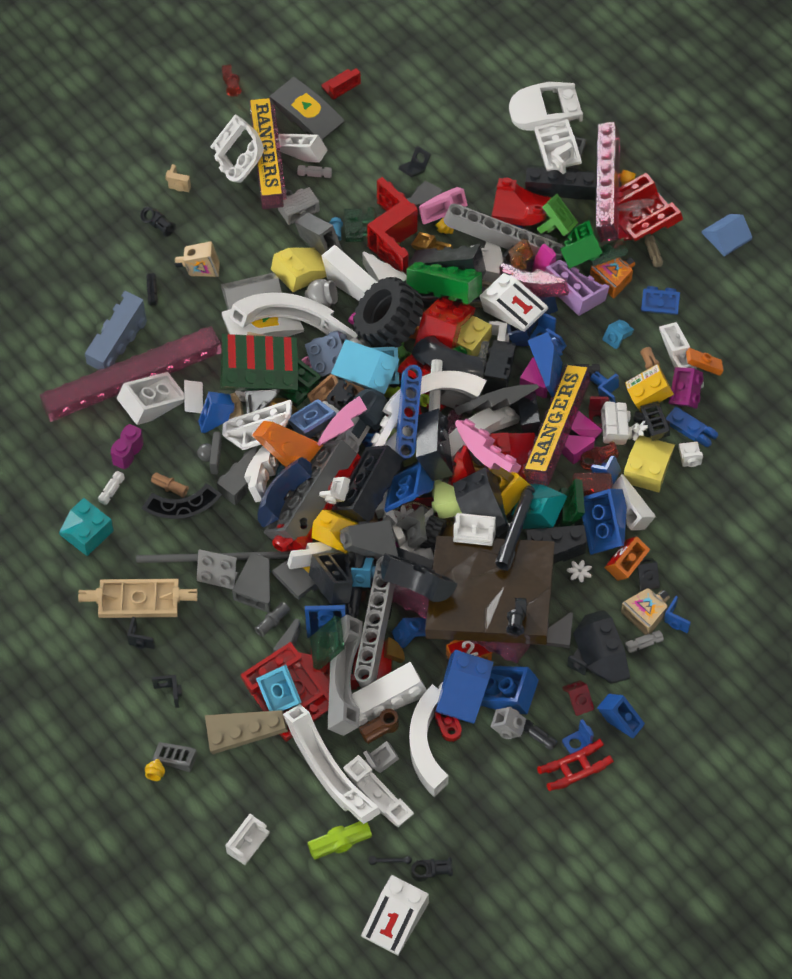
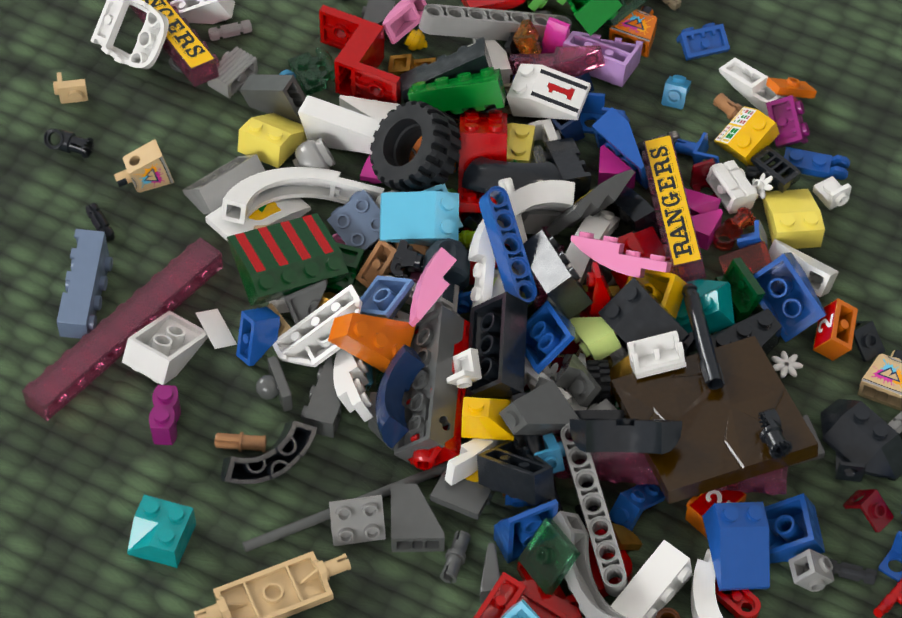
camera: 25 degrees left, 5 degrees down
white axle [98,471,125,505] -> none

